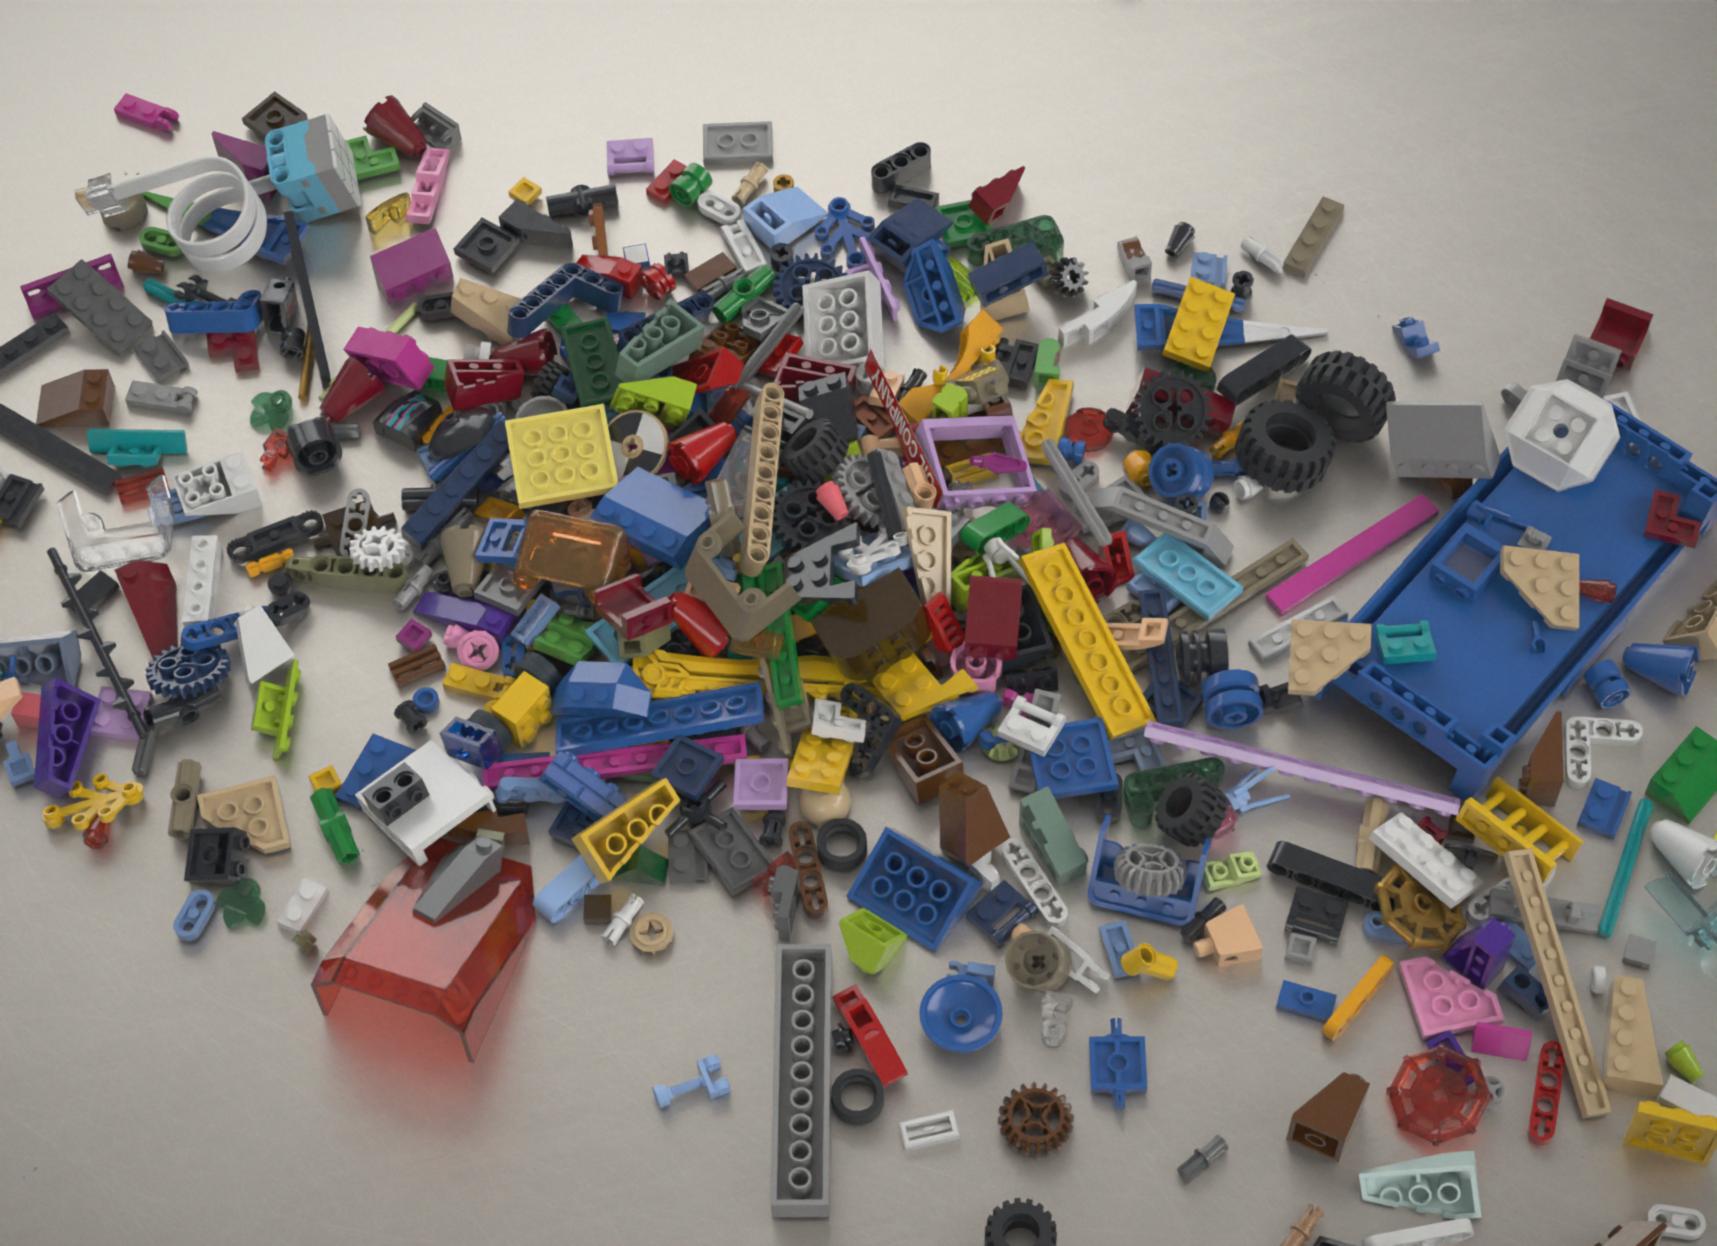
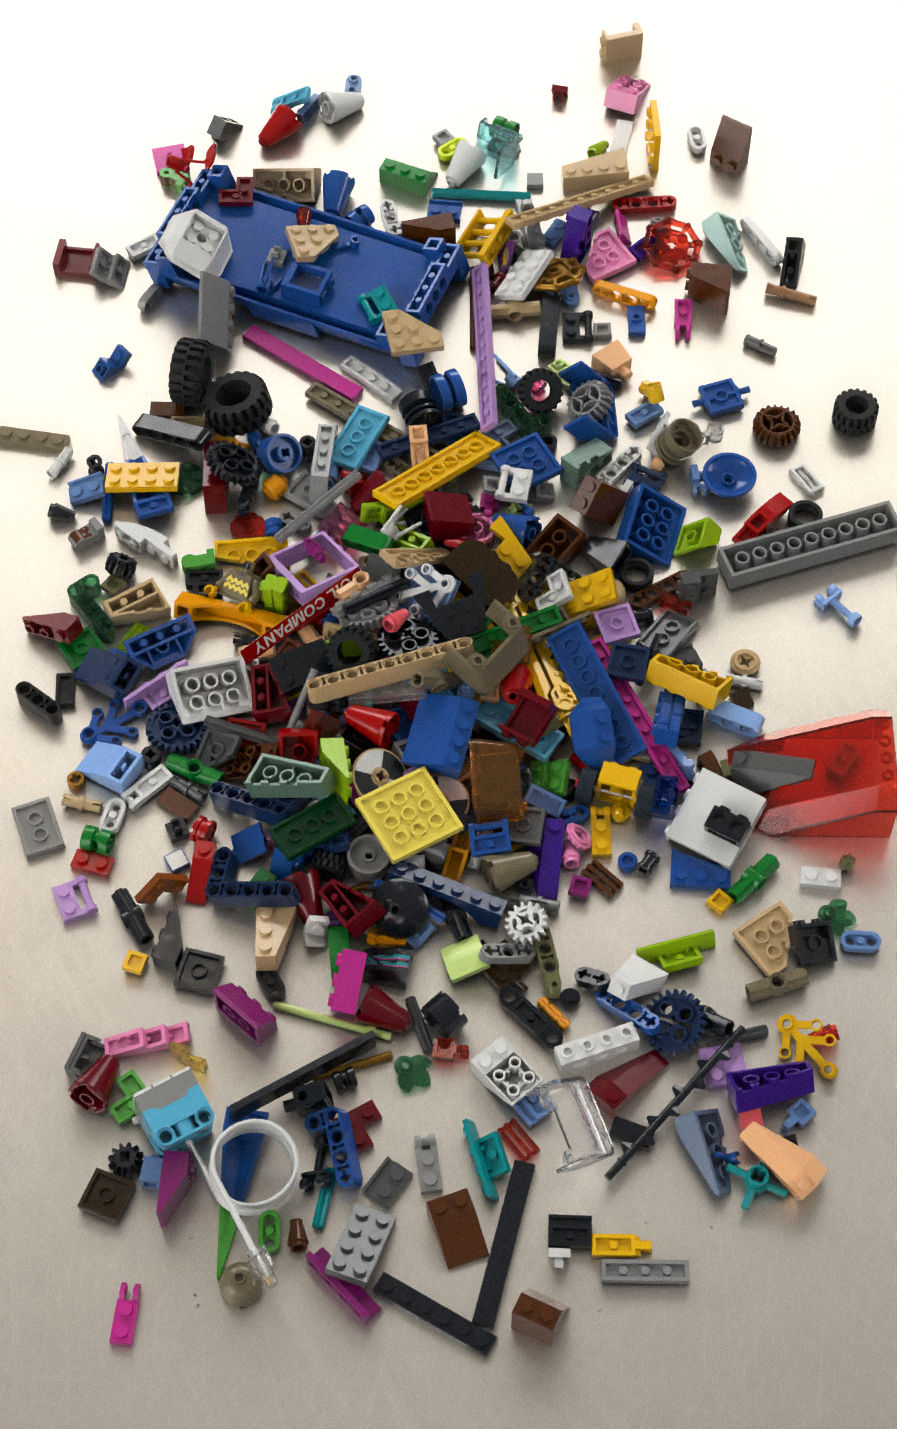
camera: 110 degrees left, 0 degrees up
dark blue brick [968,242,1048,308] -> none
white tile [1590,966,1606,994] -> none
none -> yellowish green slope [440,934,490,983]
none -> black slope [582,535,633,579]
none -> dark pink hinge [674,299,692,340]

